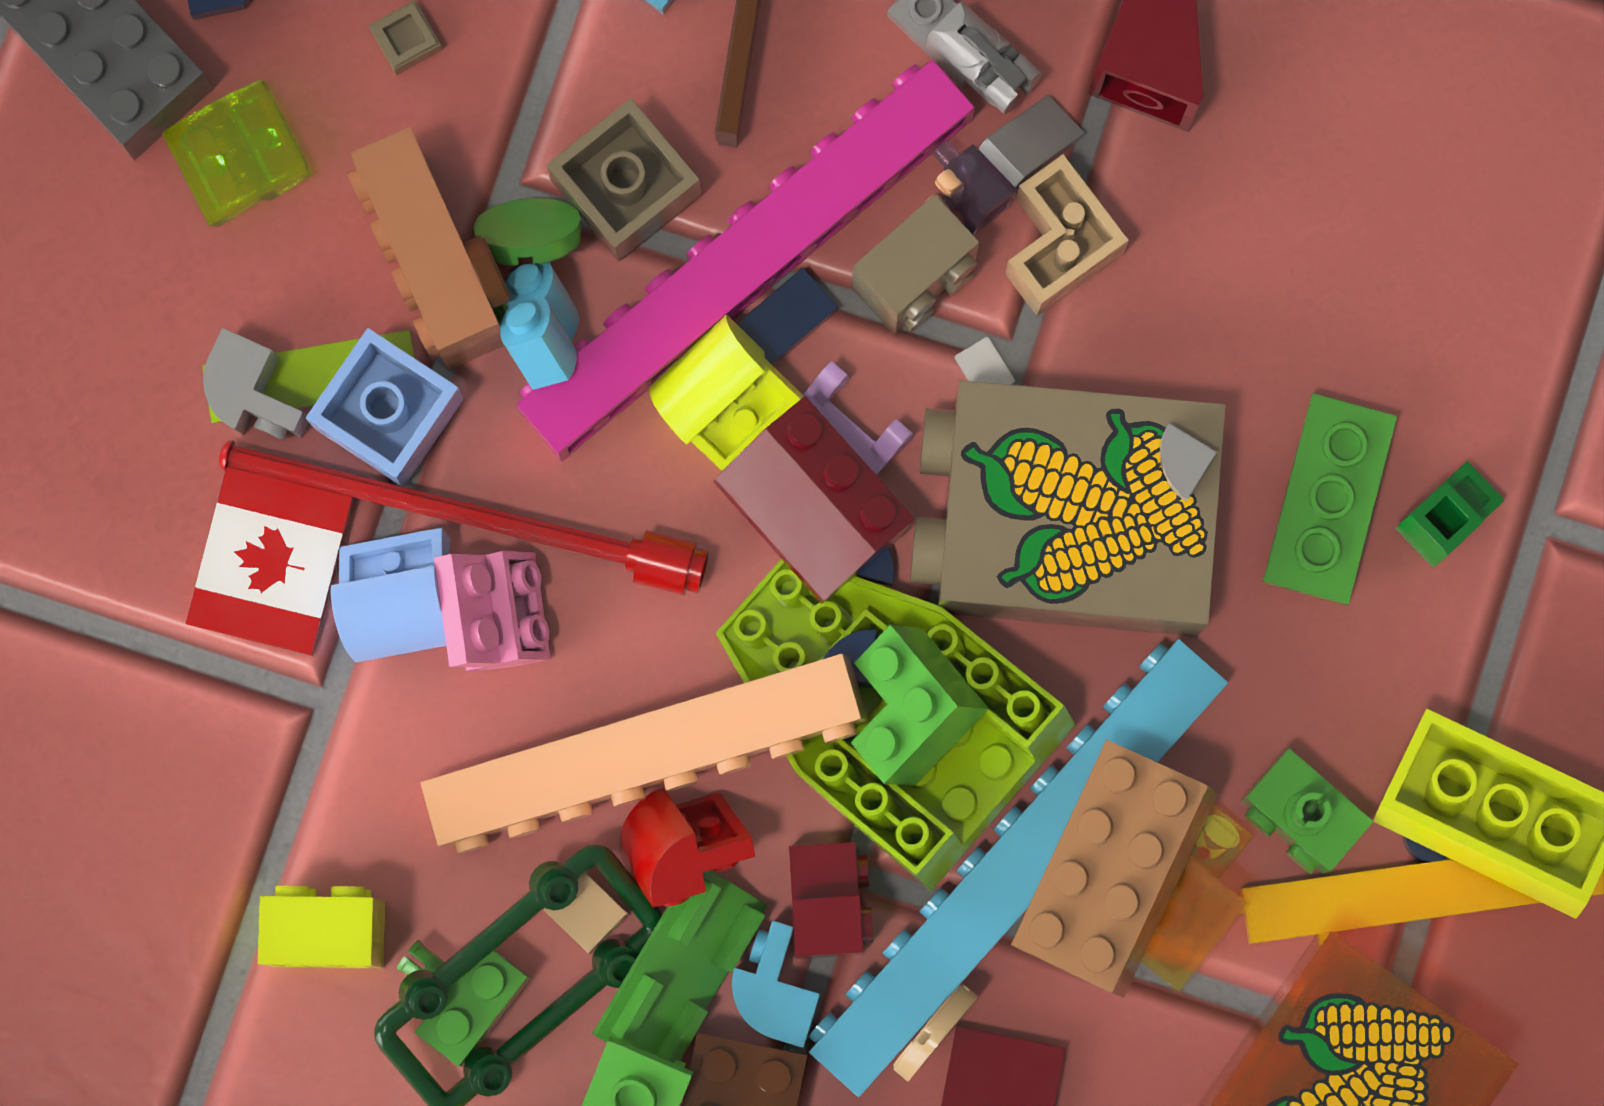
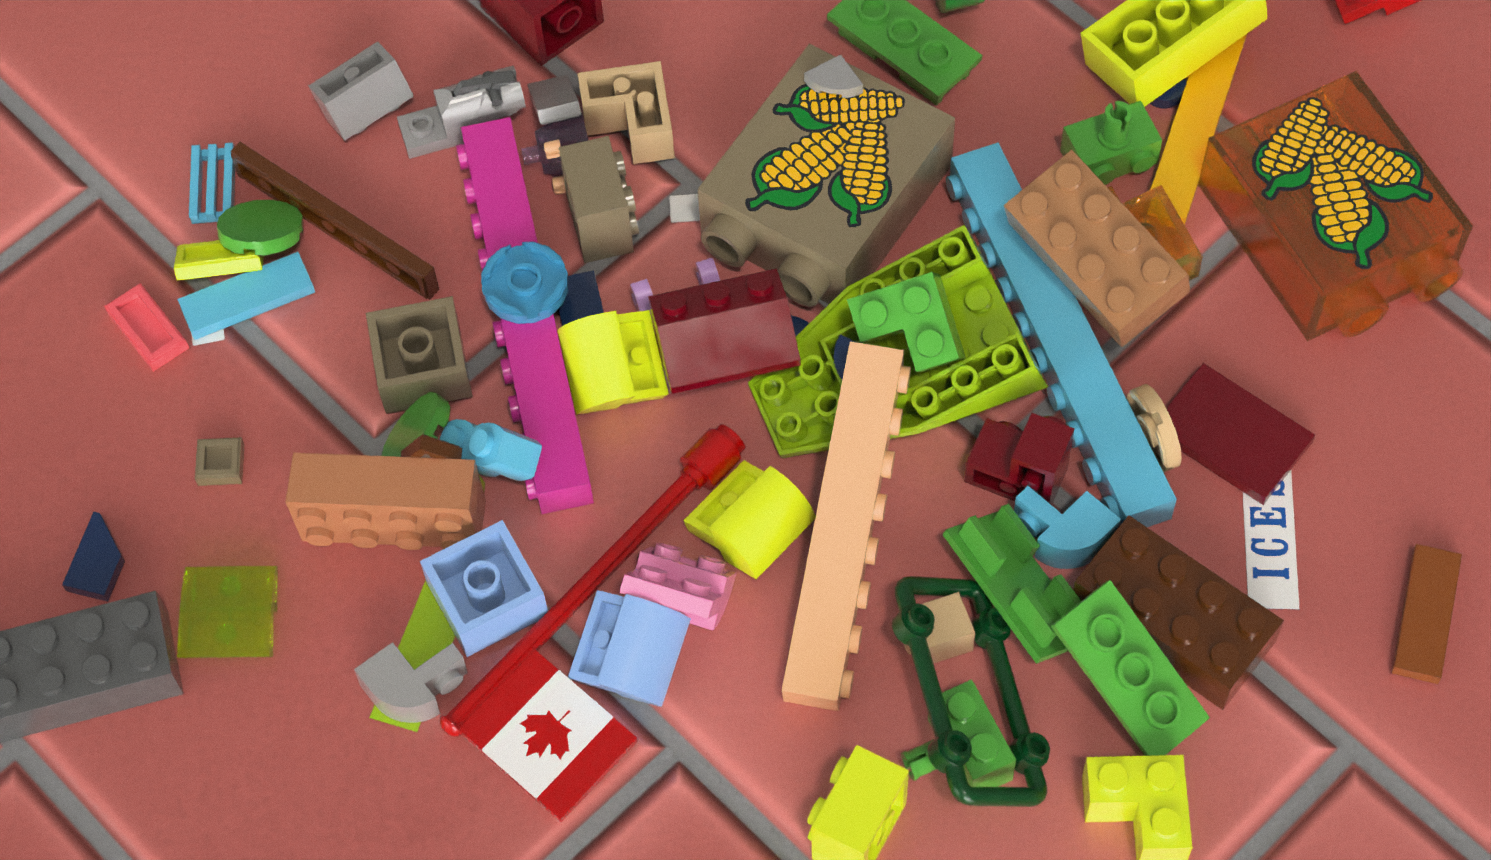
camera: 60 degrees left, 20 degrees down
red brick [620,788,755,908] -> none
none -> dark azure tile [481,242,568,324]
none -> neon yellow brick [683,460,816,579]

